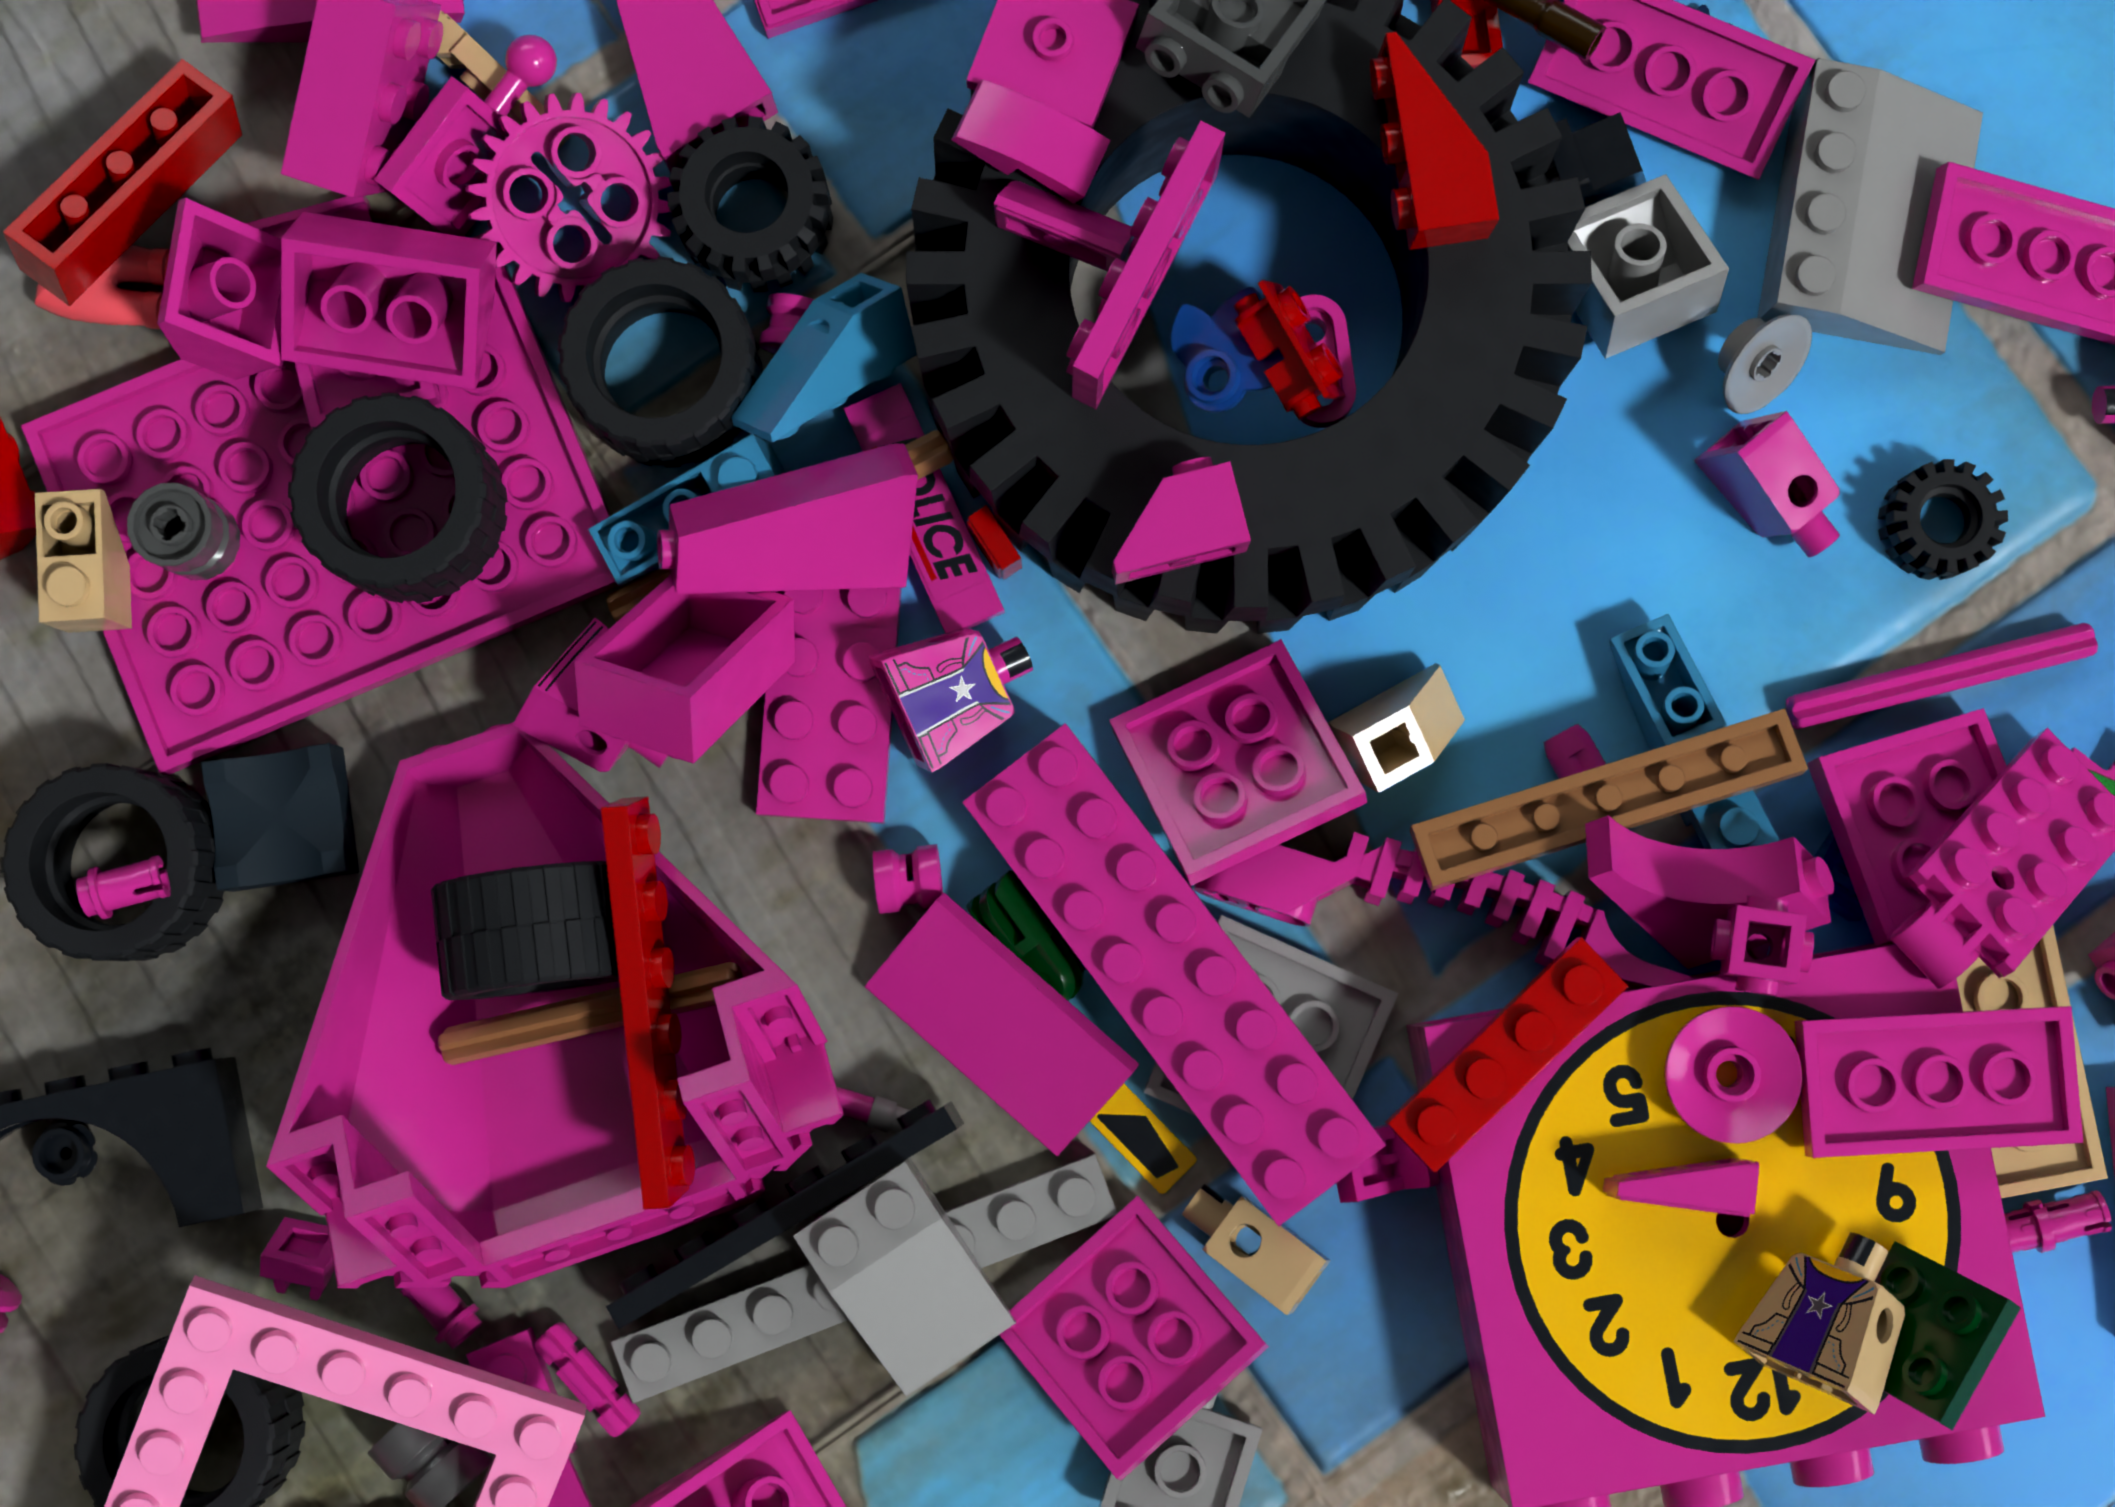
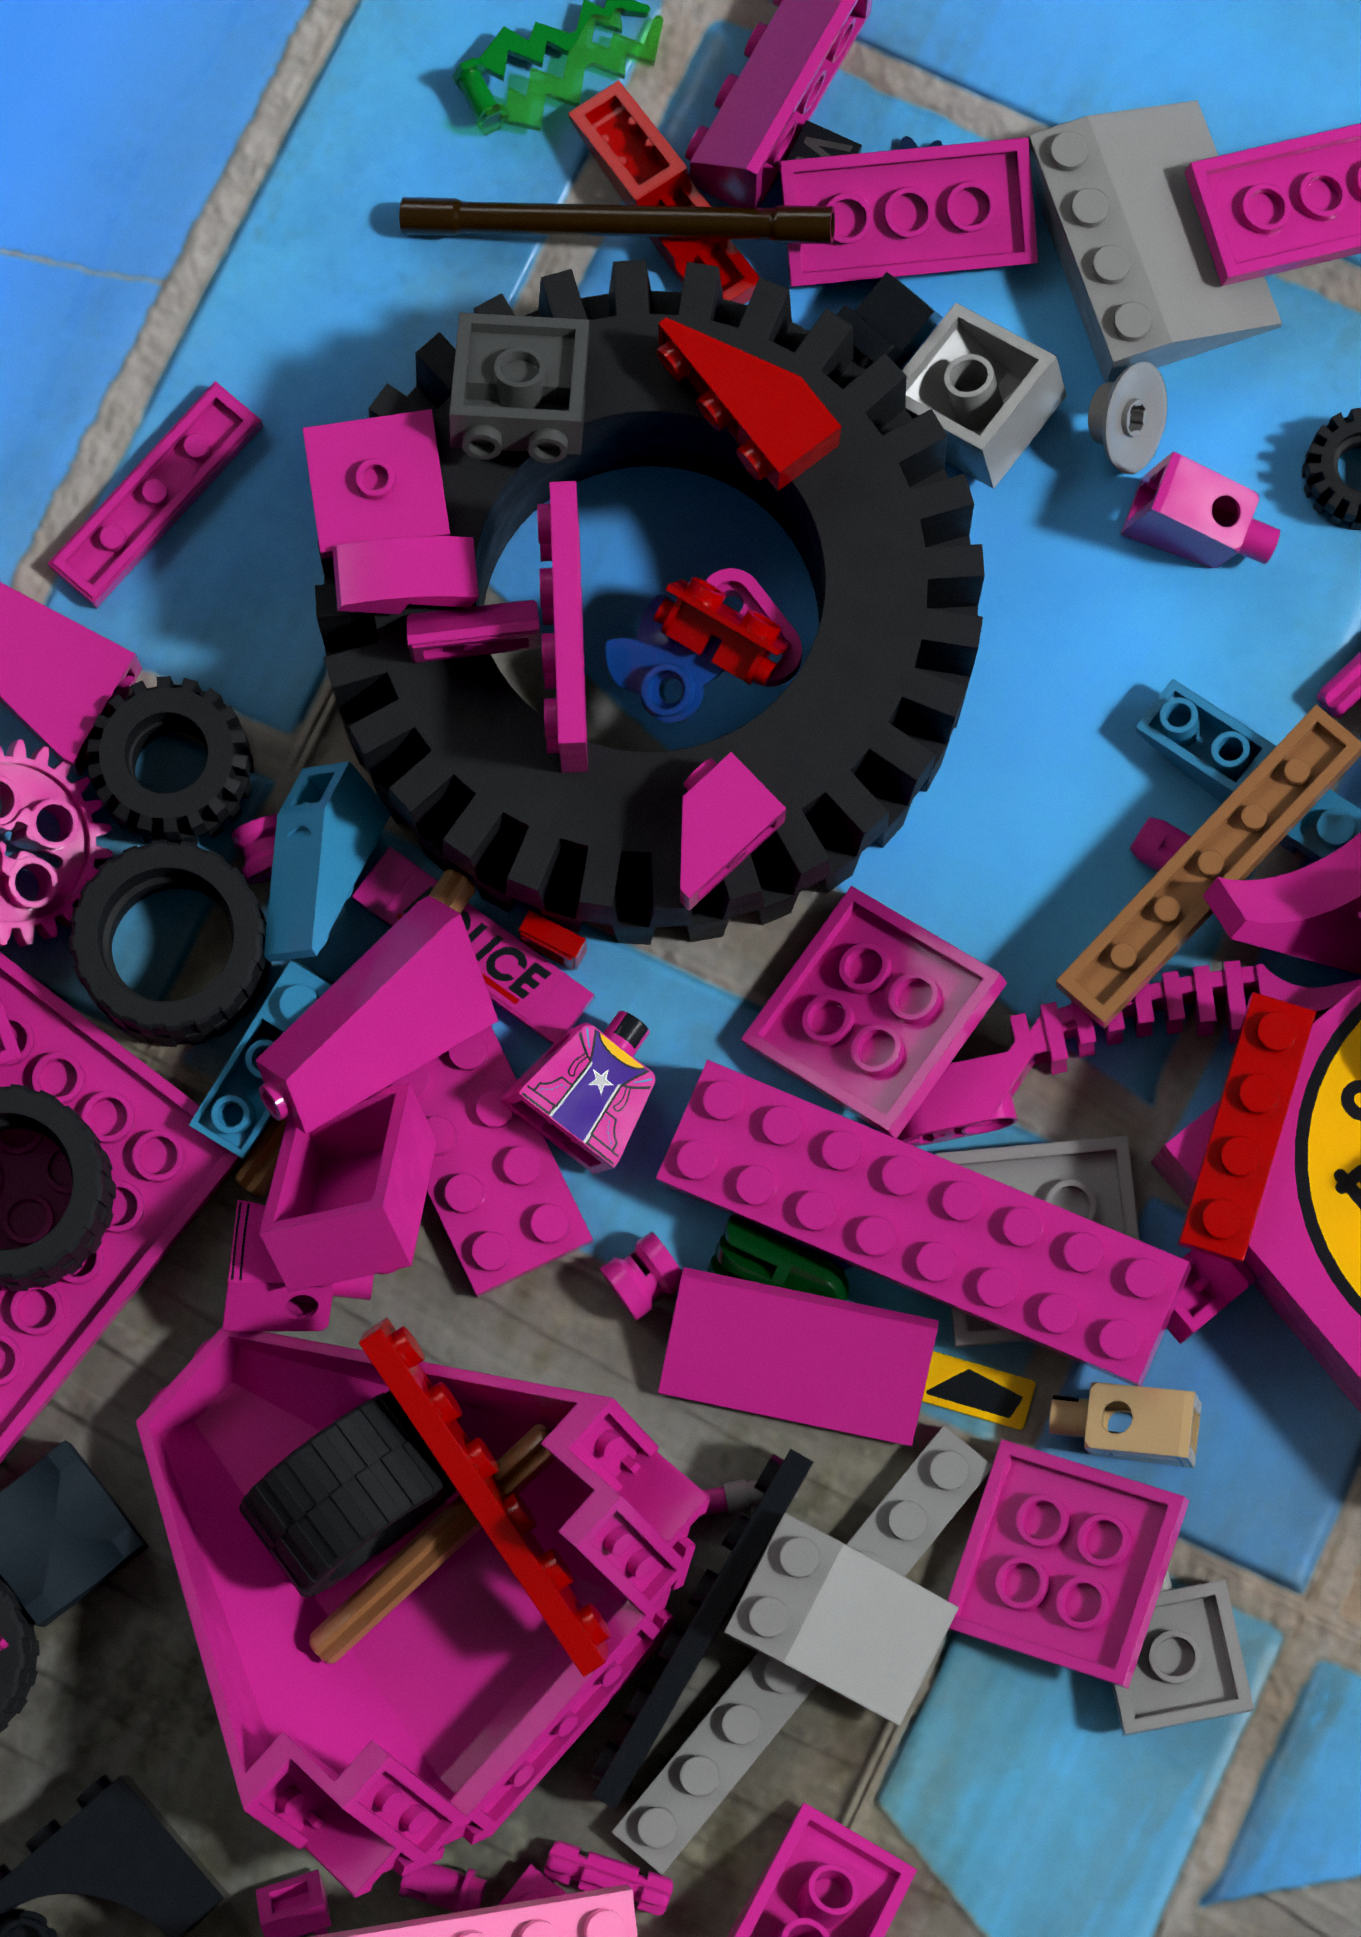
camera: 30 degrees left, 5 degrees down
tan slope [1328,663,1465,793] -> none

